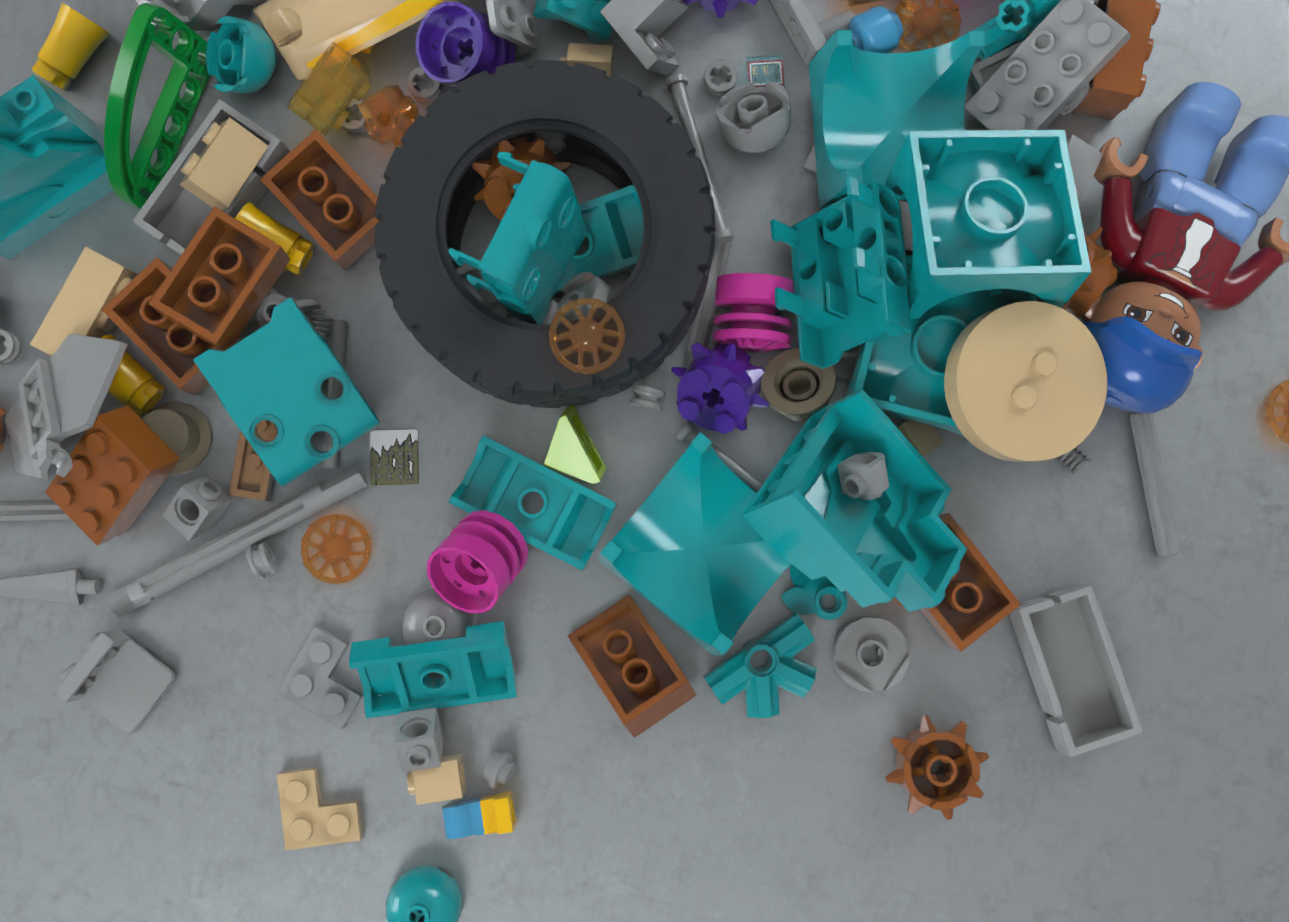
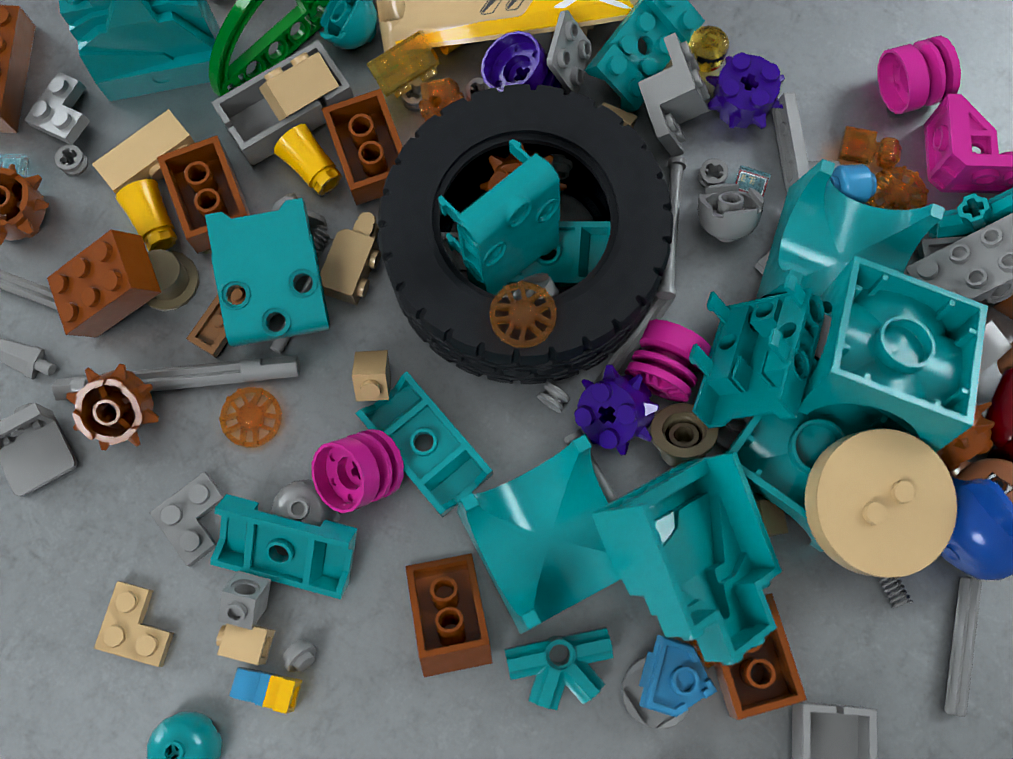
camera: 25 degrees right, 10 degrees down
light grey panel [4,334,128,481] -> none
dark orange brick [148,206,290,351] -> none
light grey brick [162,474,232,541] -> none
light grey bush [245,542,278,580] -> none
sticker [370,429,418,486] -> none
lime slope [544,404,607,484] -> none
teal plate [781,564,848,620] -> none
light grey plate [837,452,889,500] -> none
none -> dark orange brick [66,363,159,451]
none -> tan hinge [320,211,381,306]
none -> tan brick [352,350,391,402]
none -> dark azure plate [639,635,717,717]

